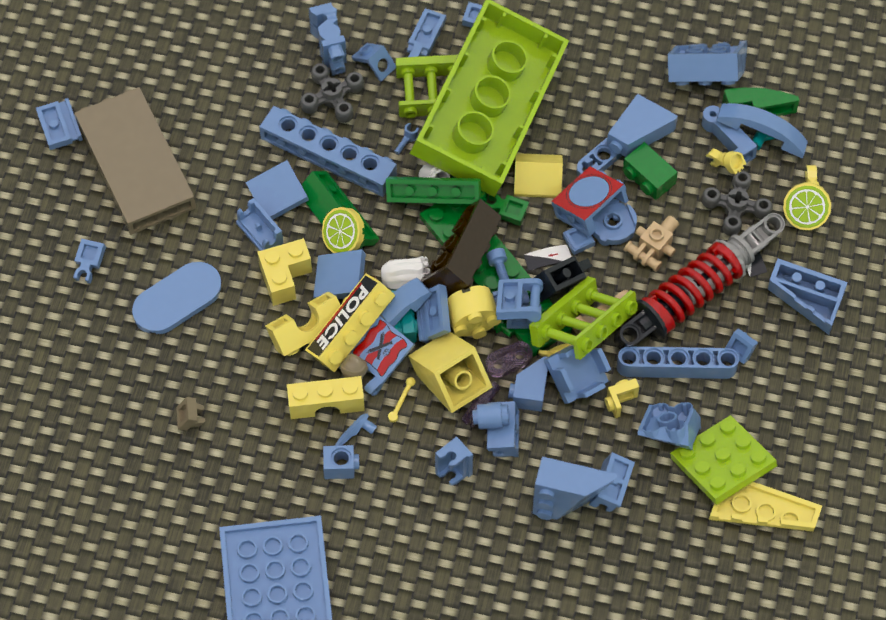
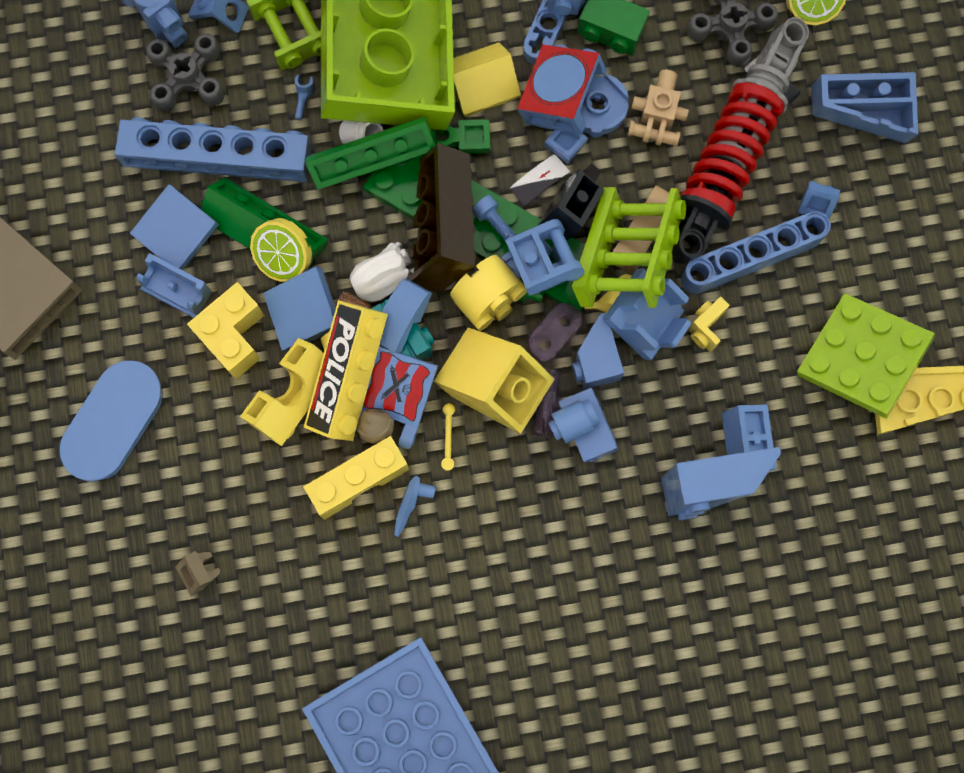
camera: 25 degrees left, 15 degrees up
medium blue brick [323,445,359,479] -> none
medium blue plate [416,284,451,343] -> none
medium blue hinge [435,437,473,485] -> none
medium blue slope [638,402,701,450] -> none

